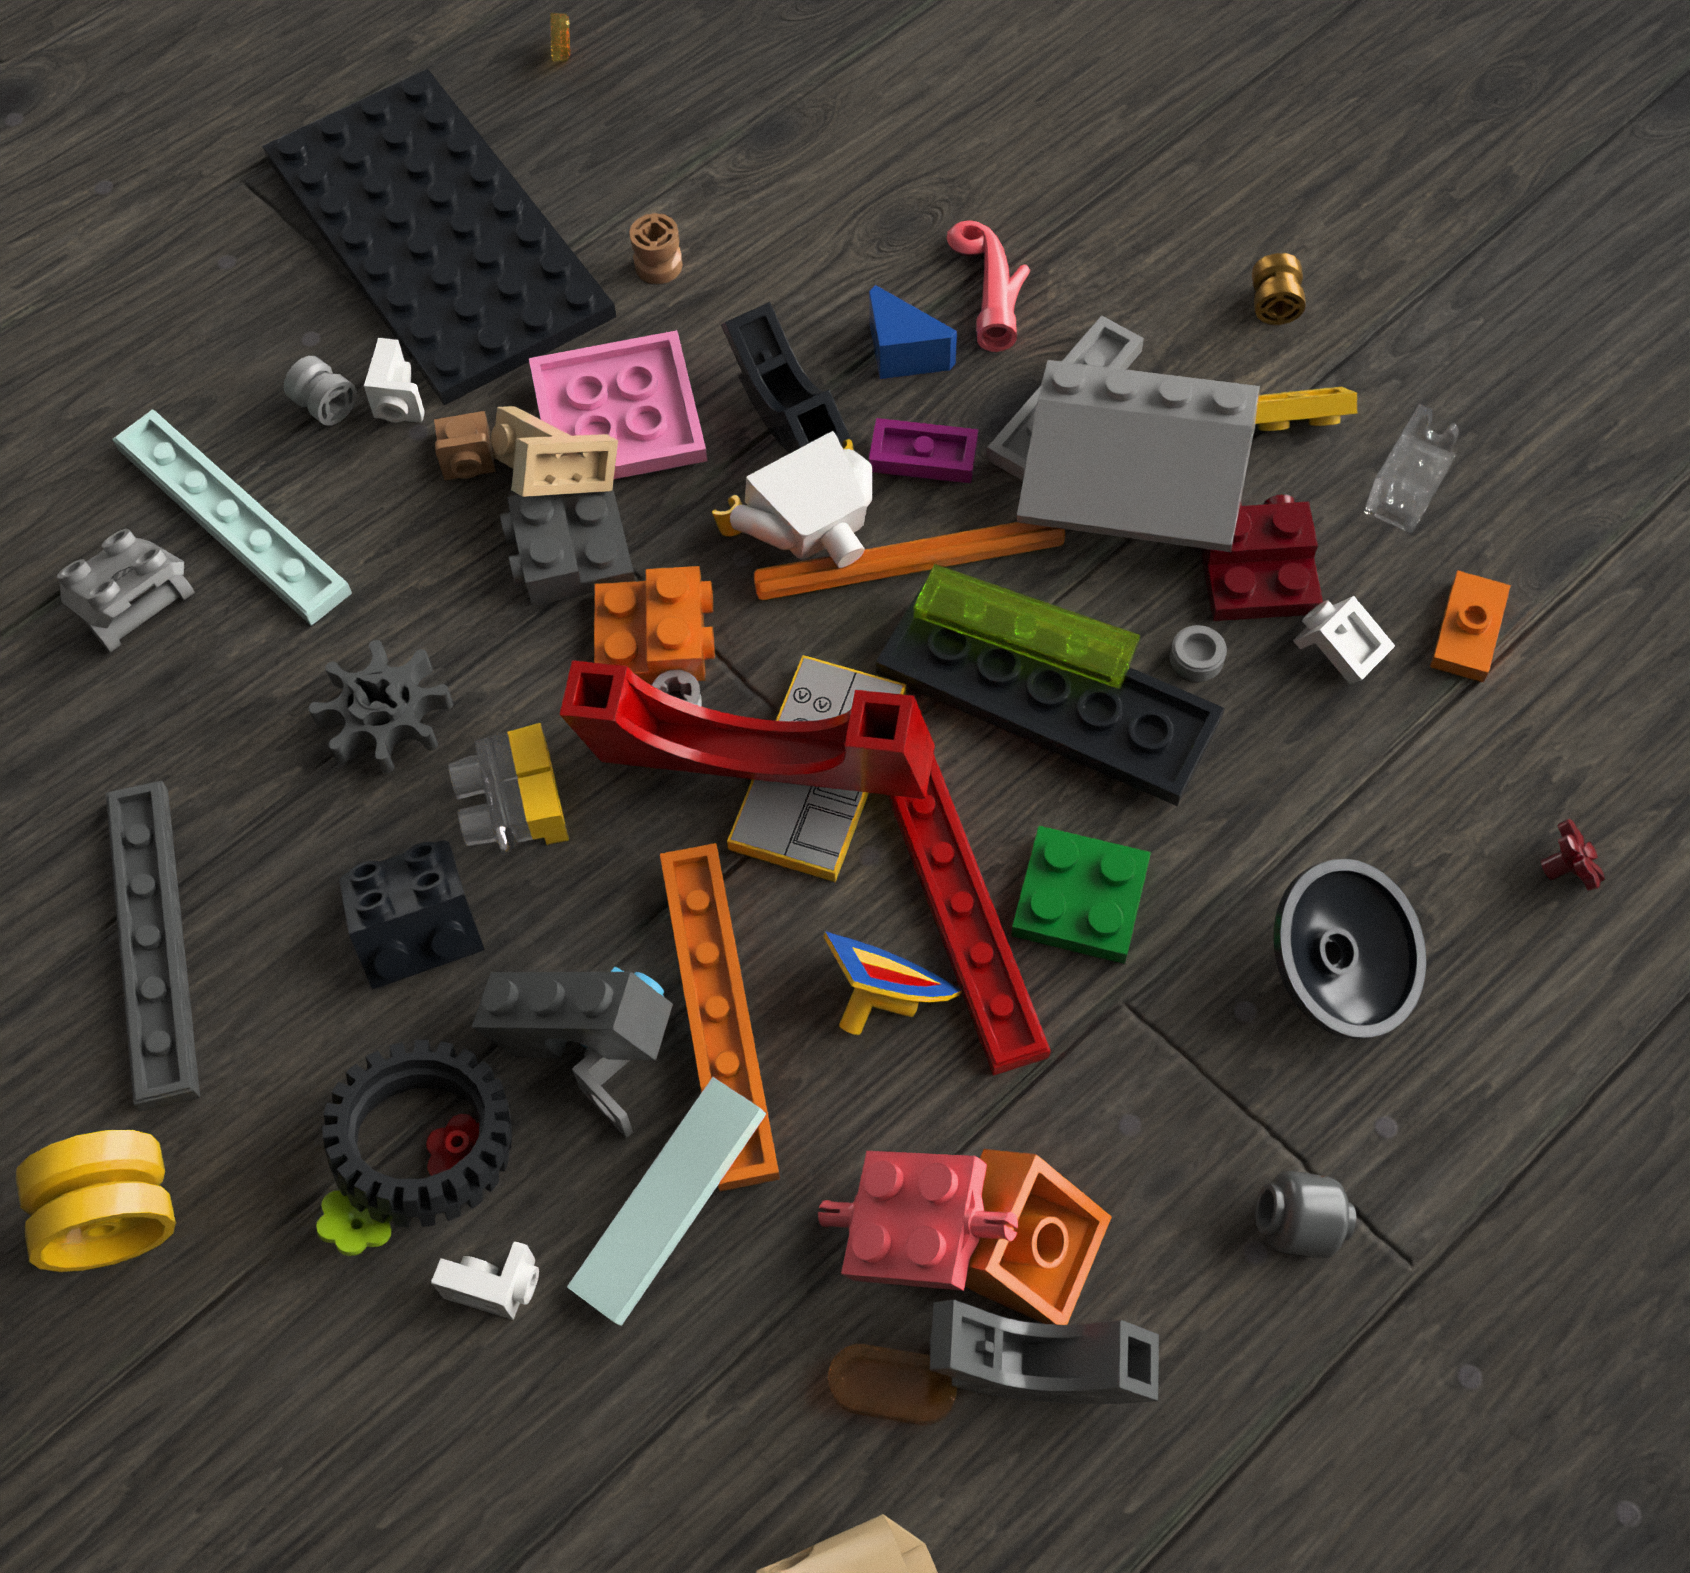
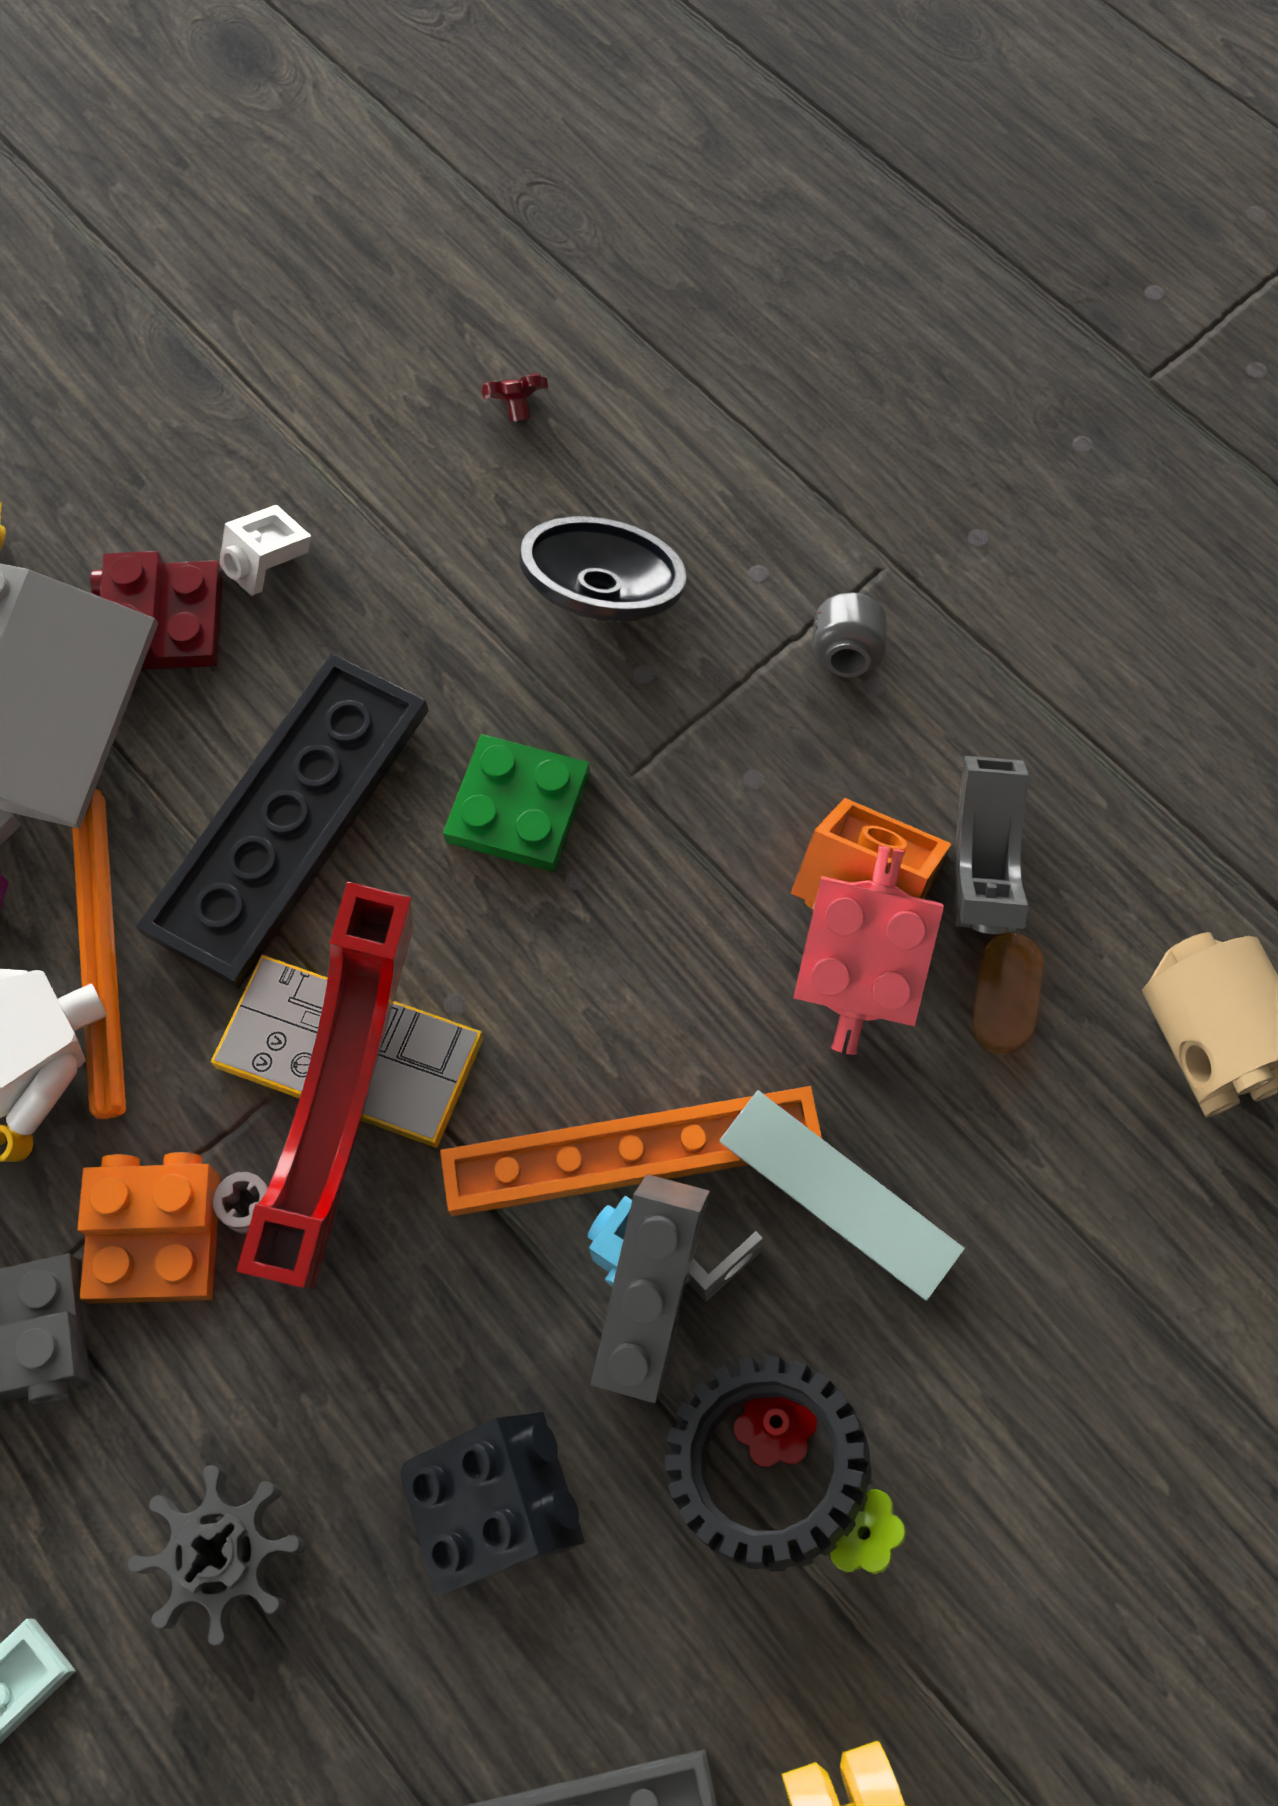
camera: 85 degrees left, 5 degrees up
white bracket [431,1242,539,1320] -> none
hips [448,723,569,854] -> none
shield [823,931,962,1035] -> none
red tile [887,755,1051,1076] -> none
clear neon green tile [914,564,1140,689] -> none
light grey tile [1170,625,1227,682] -> none
clear hinge [1364,404,1459,533] -> none
orange plate [1430,570,1511,682] -> none

